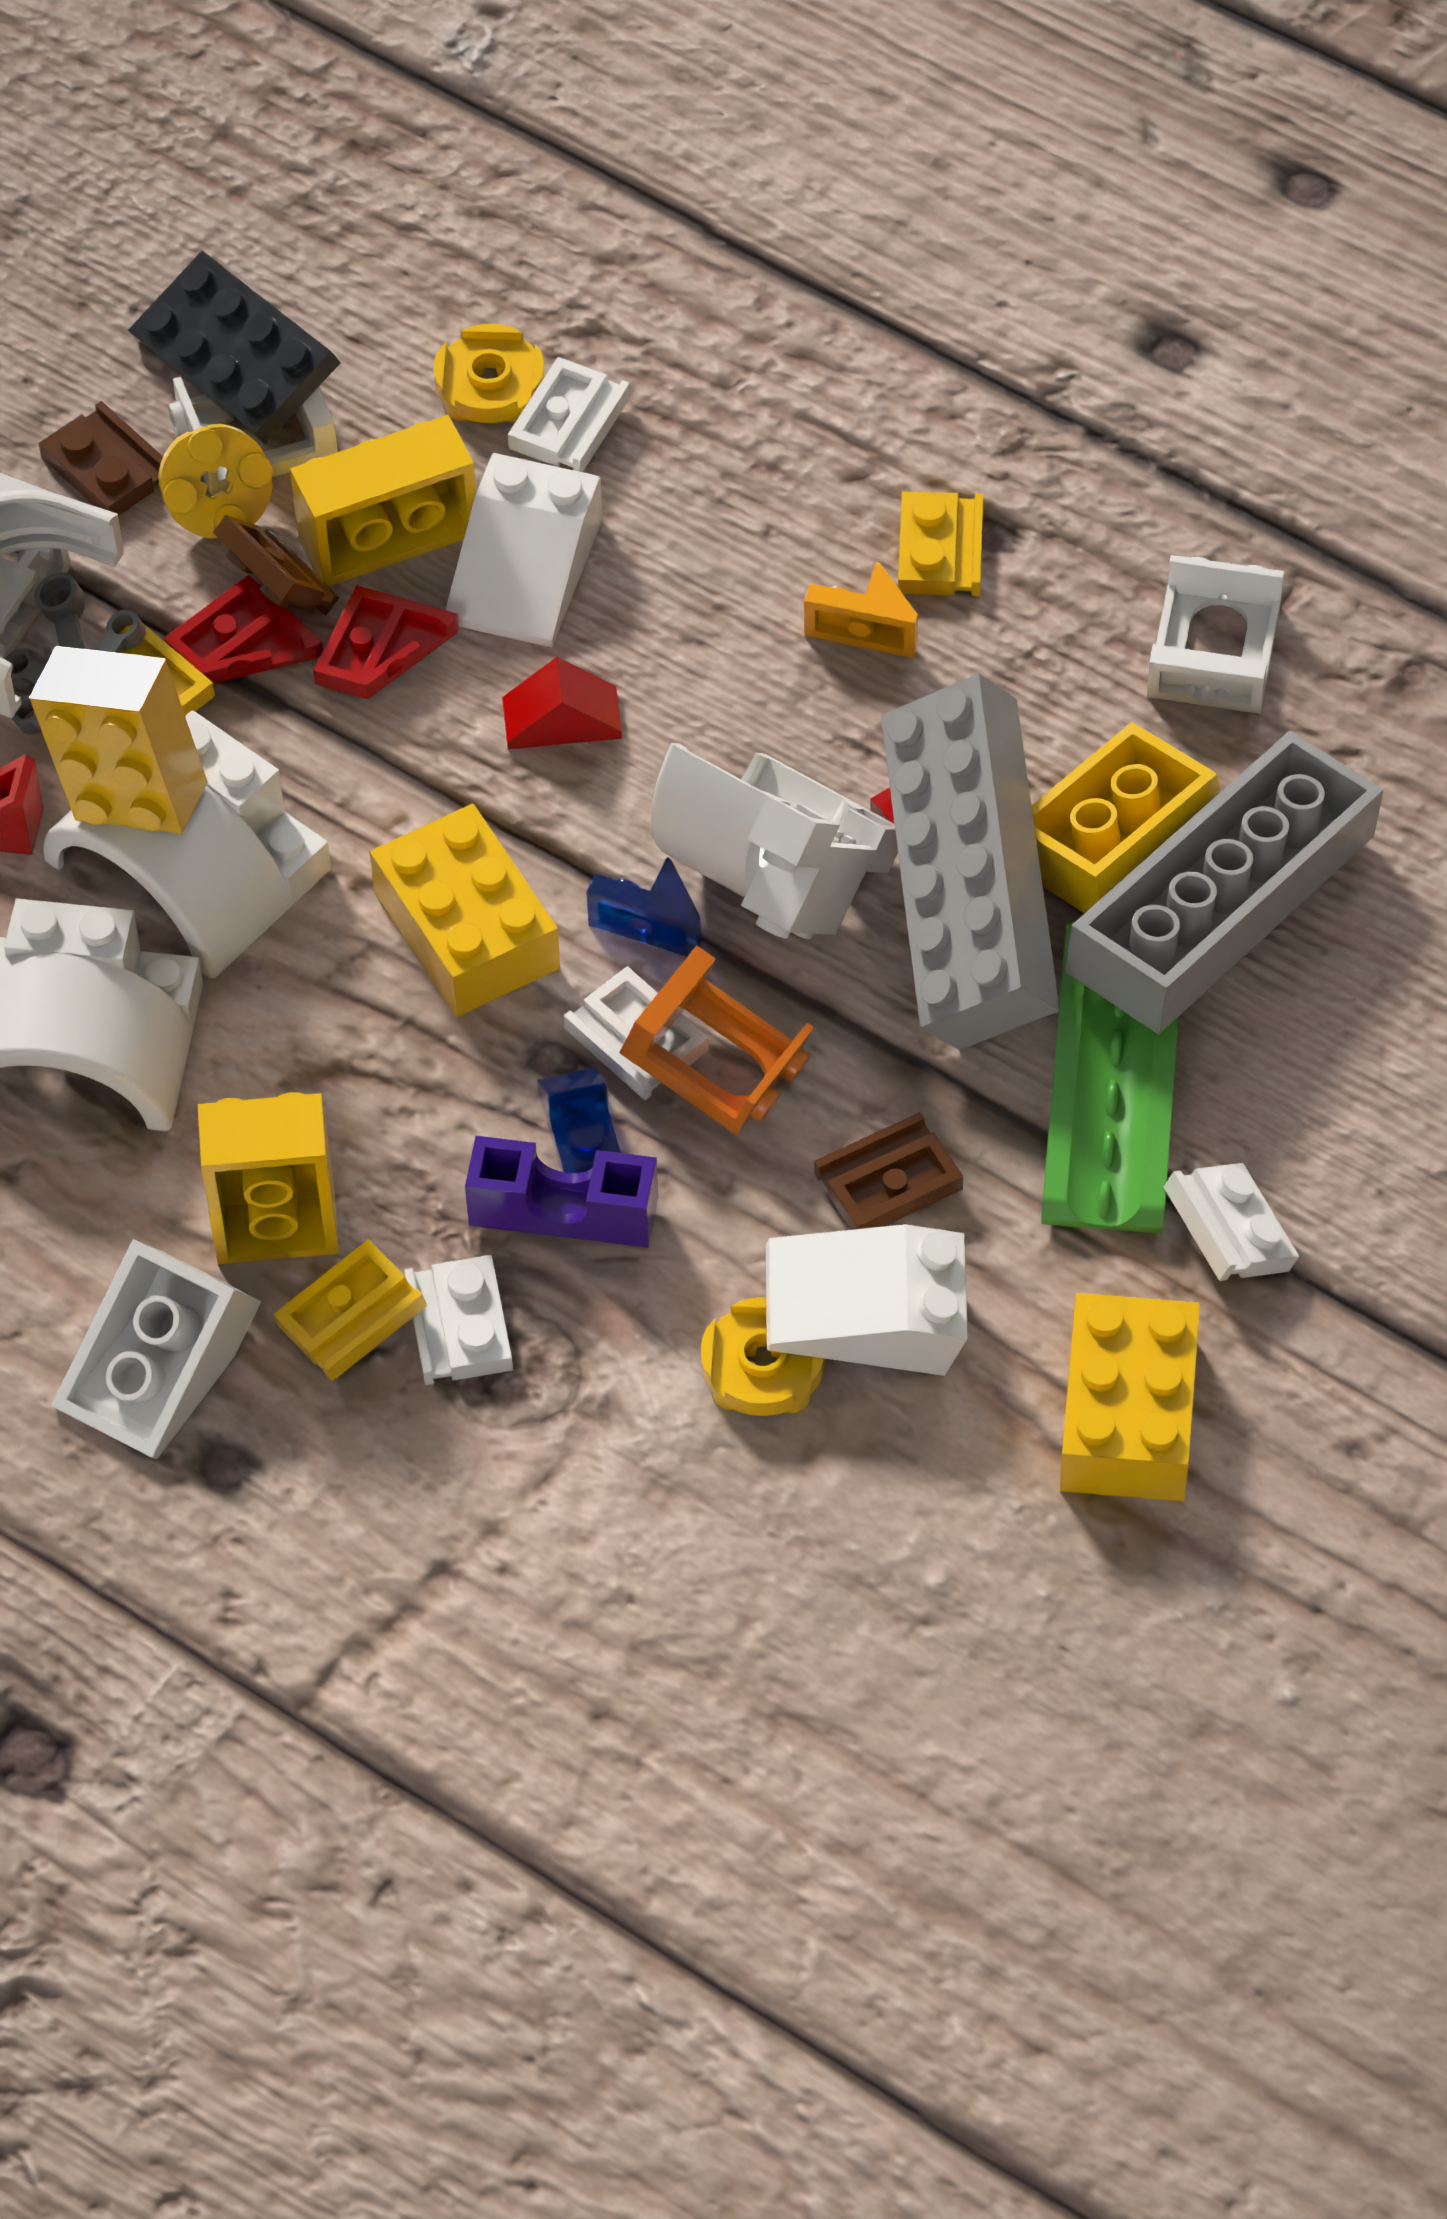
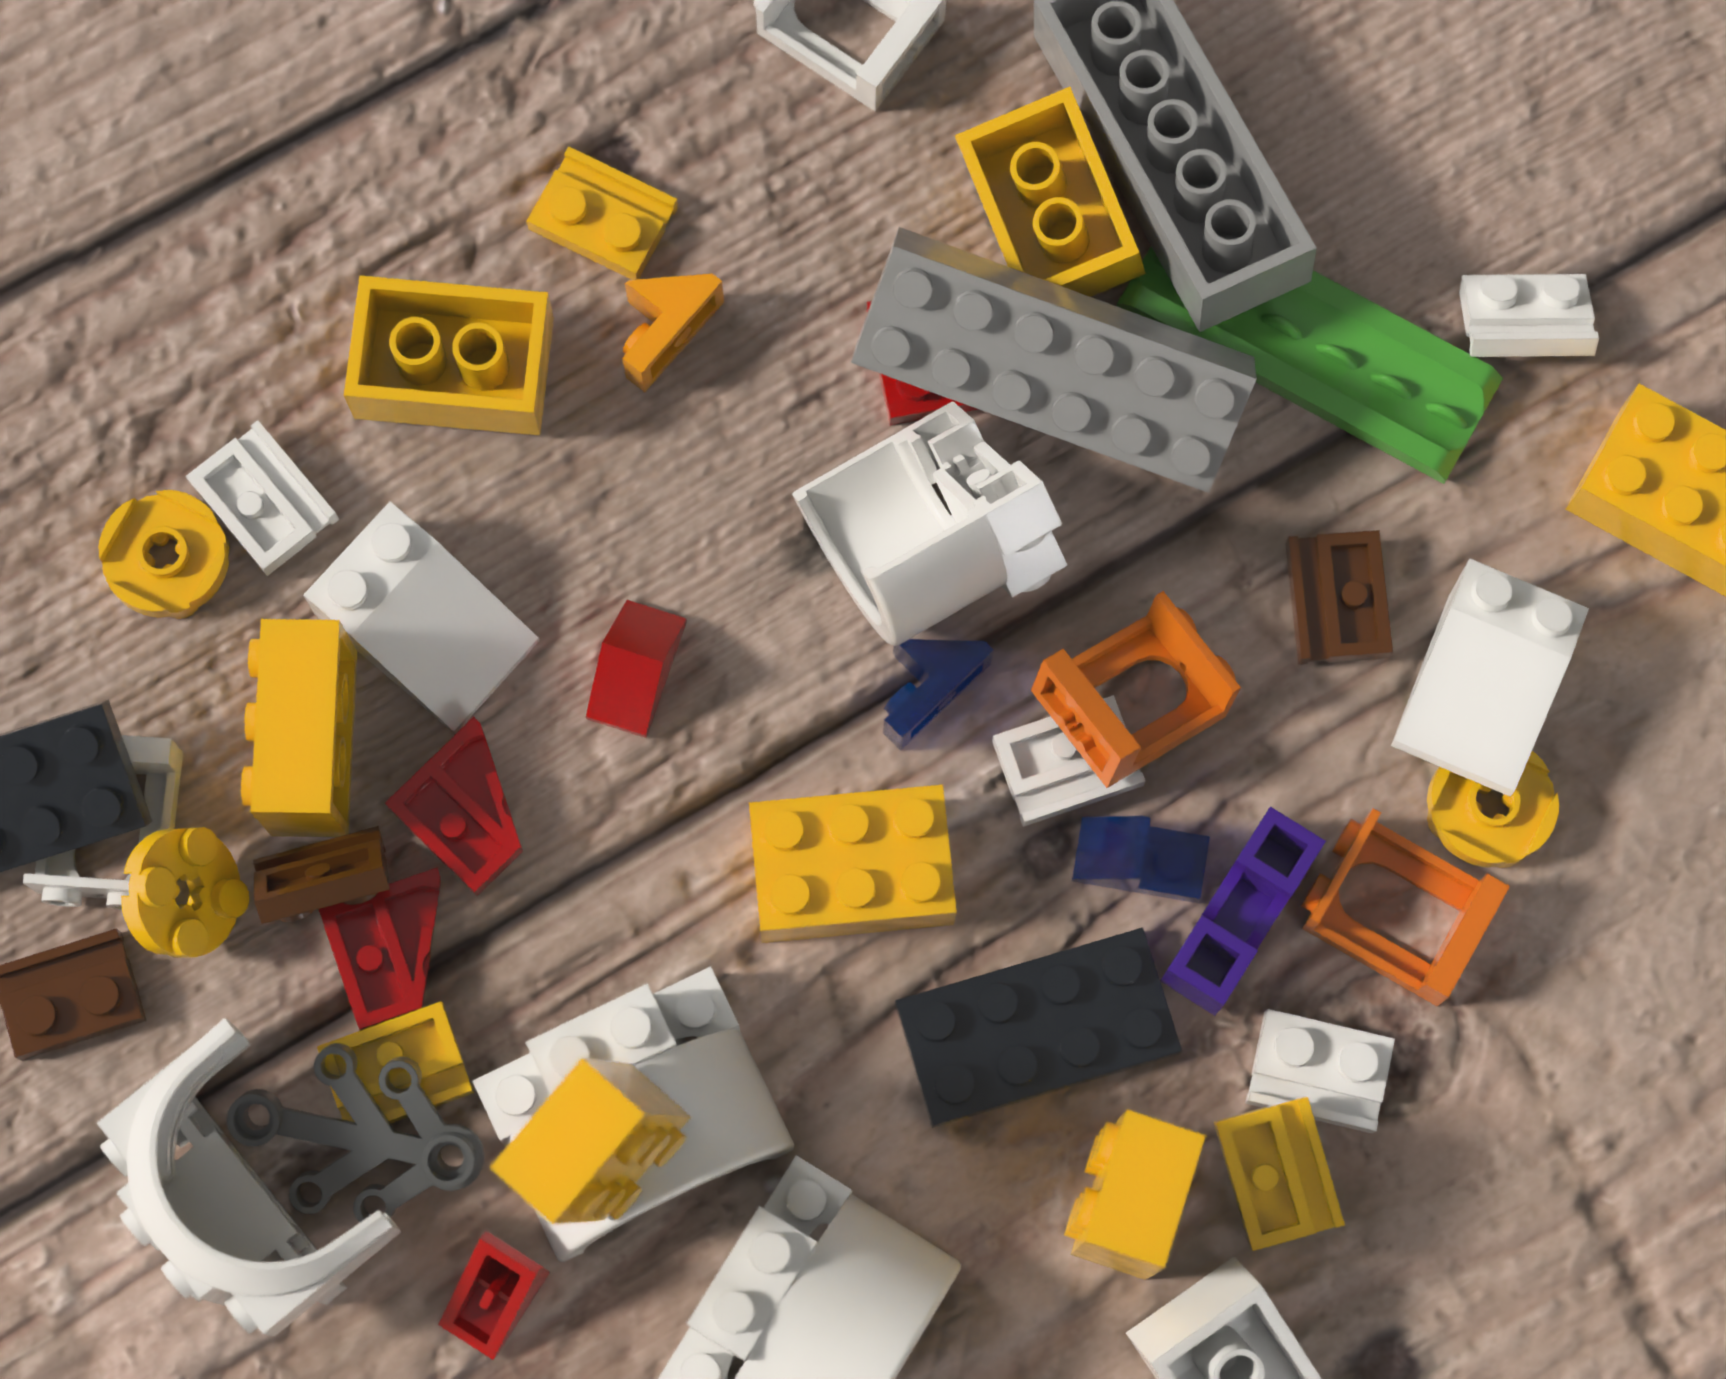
camera: 70 degrees left, 20 degrees up
none -> yellow brick [344,275,554,436]
none -> black plate [895,927,1182,1128]
none -> orange panel [1301,808,1510,1006]

